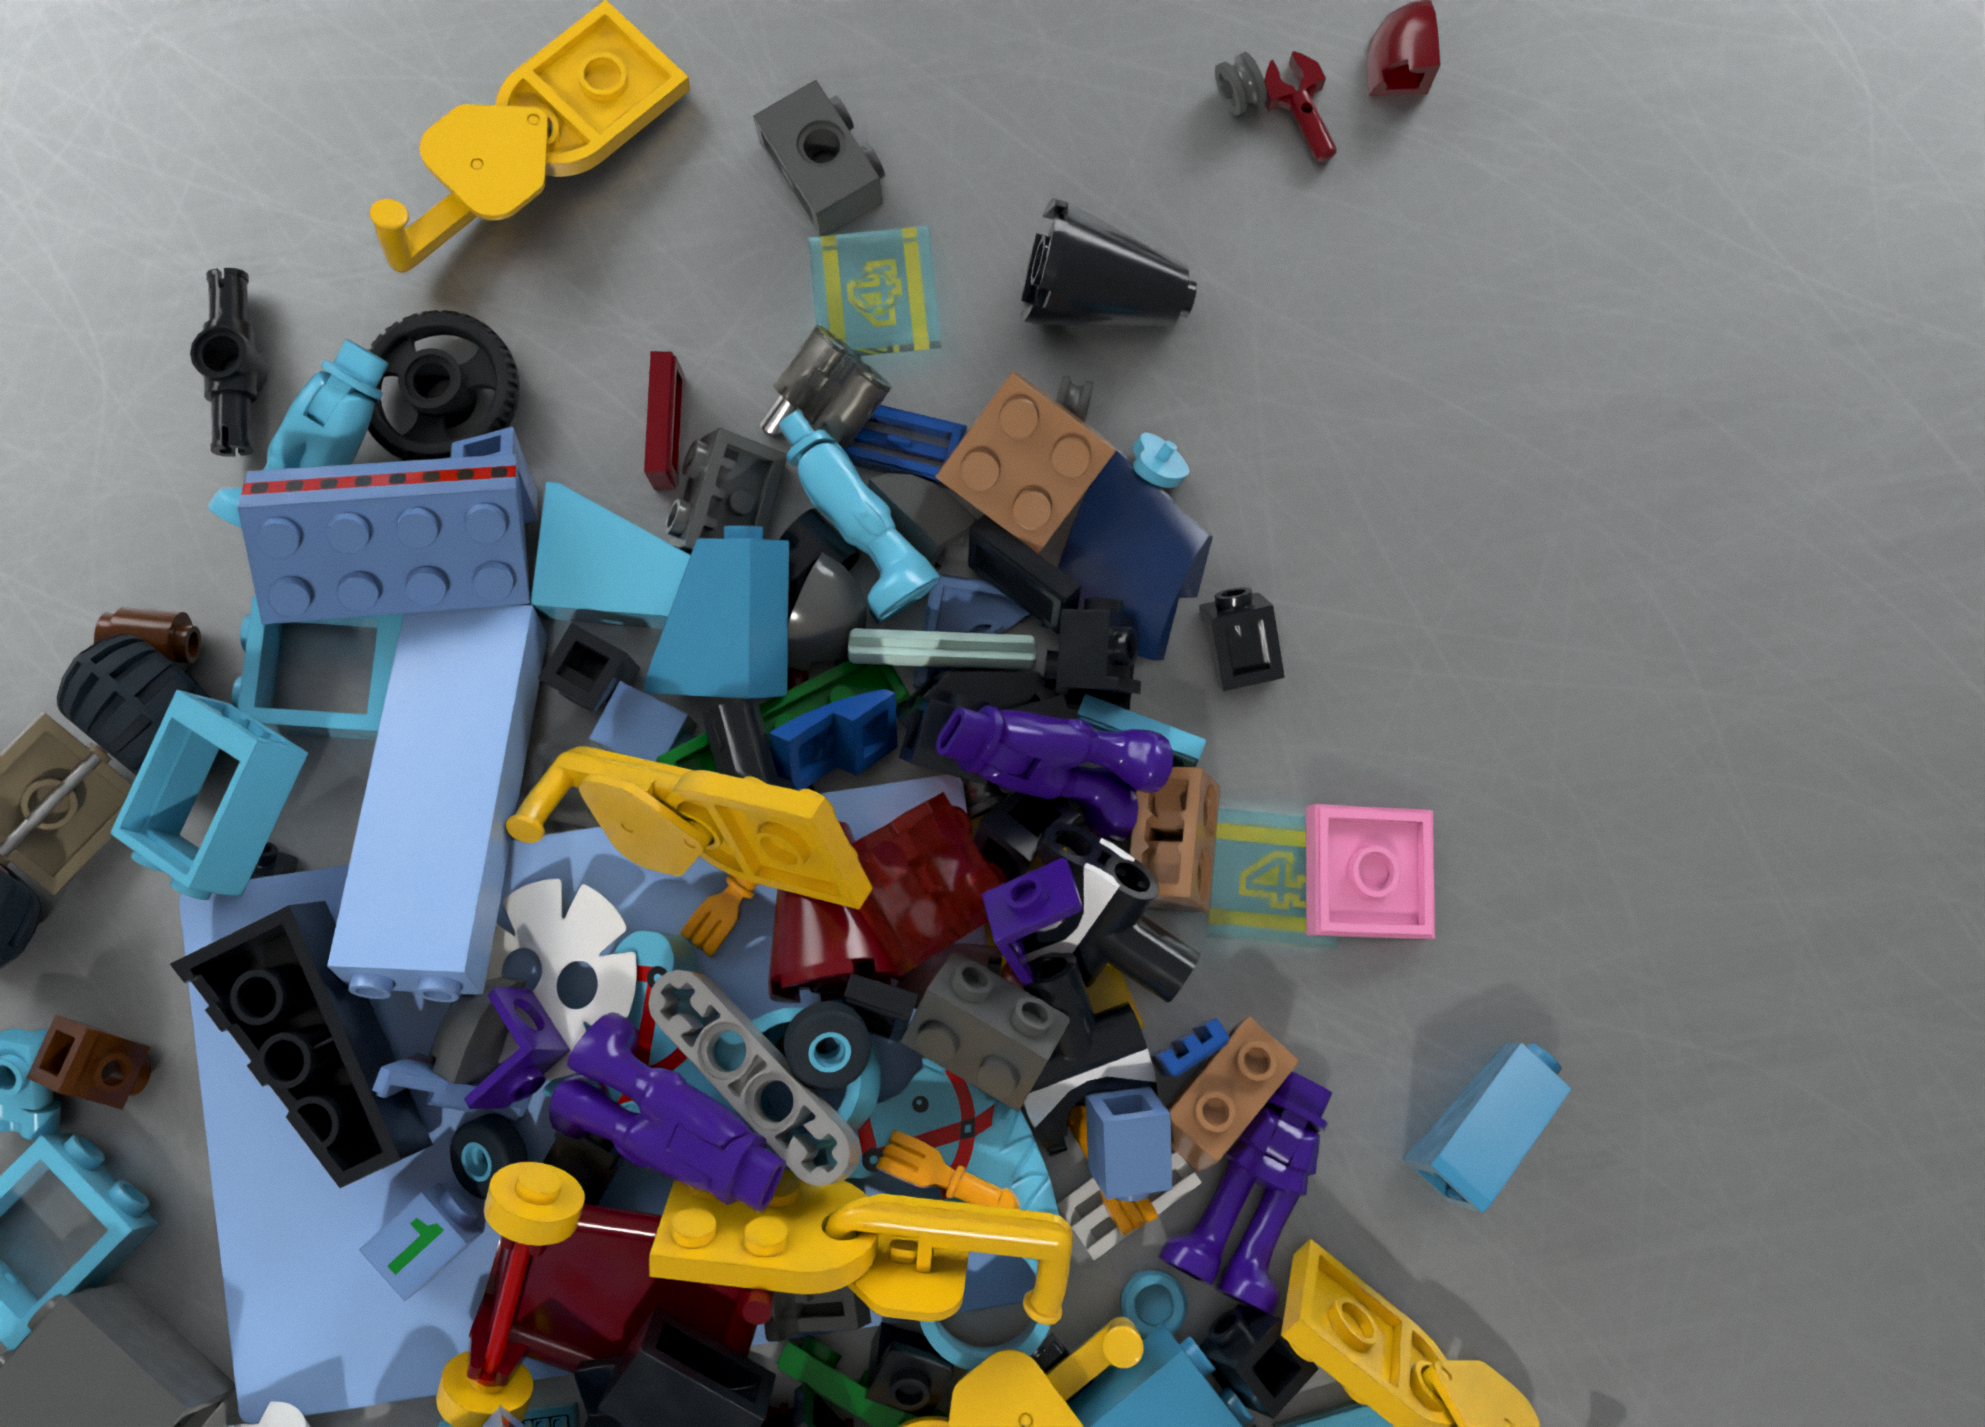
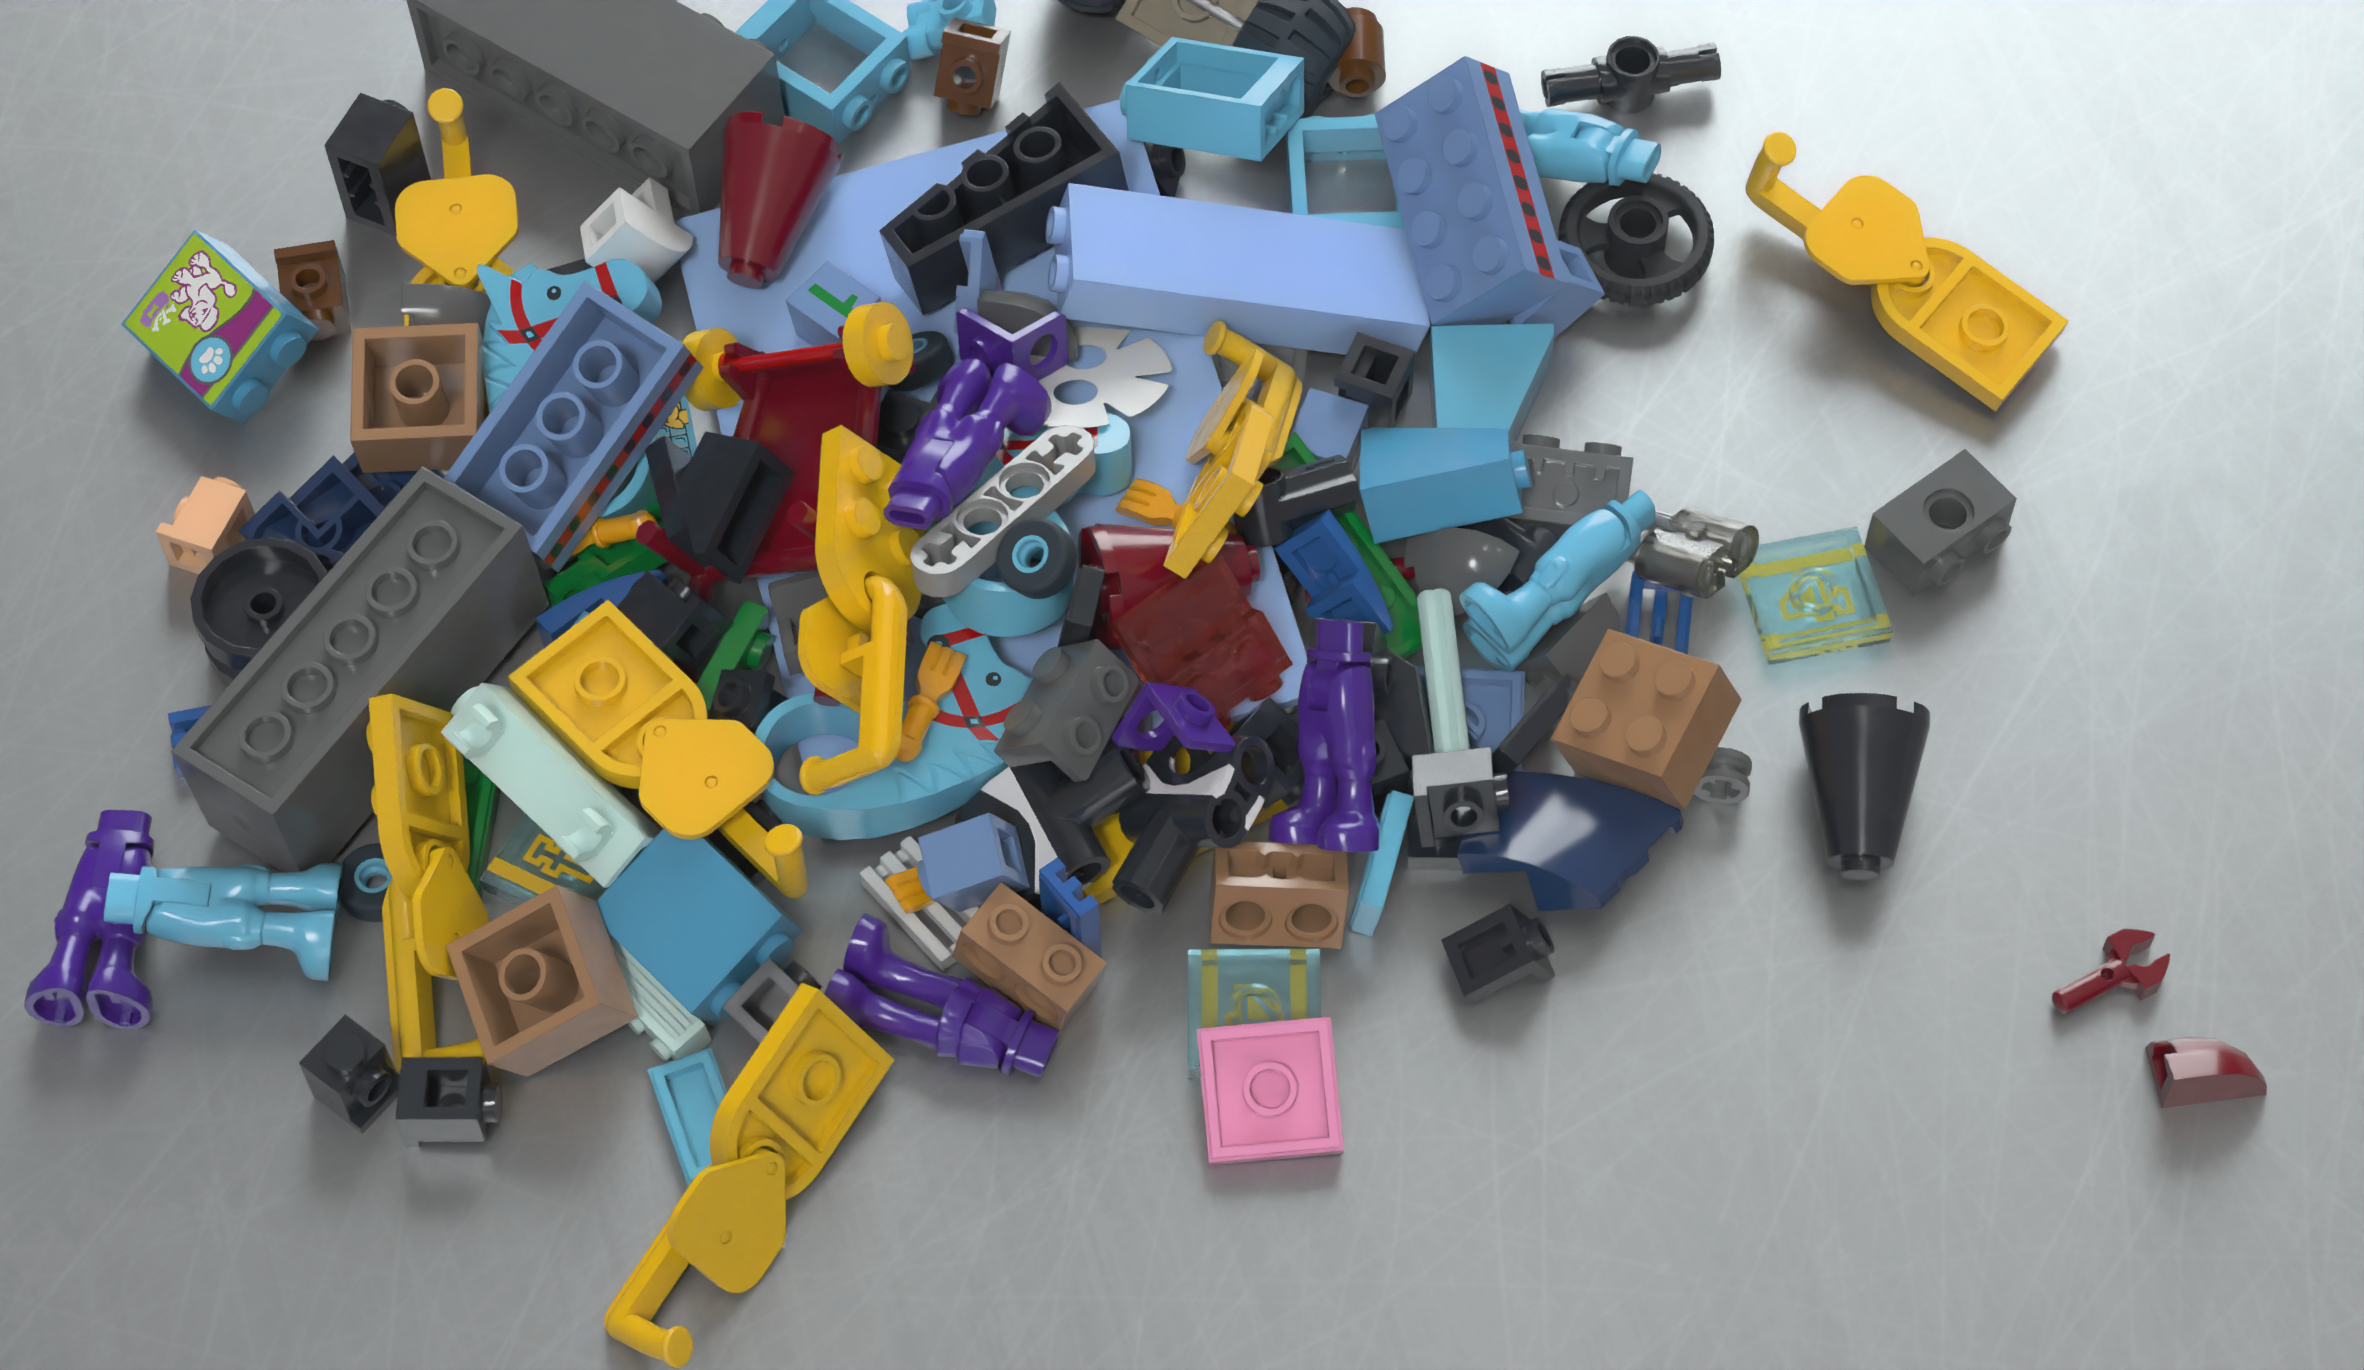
camera: 85 degrees right, 20 degrees down
dark red tile [644,351,684,490] -> none
medium azure tile [1120,1268,1188,1338] -> none
medium azure piece [1133,433,1190,488] -> none
dark grey bush [1215,52,1267,116] -> none
dark azure slope [1403,1042,1572,1214] -> none
none -> dark red cone [718,111,842,289]

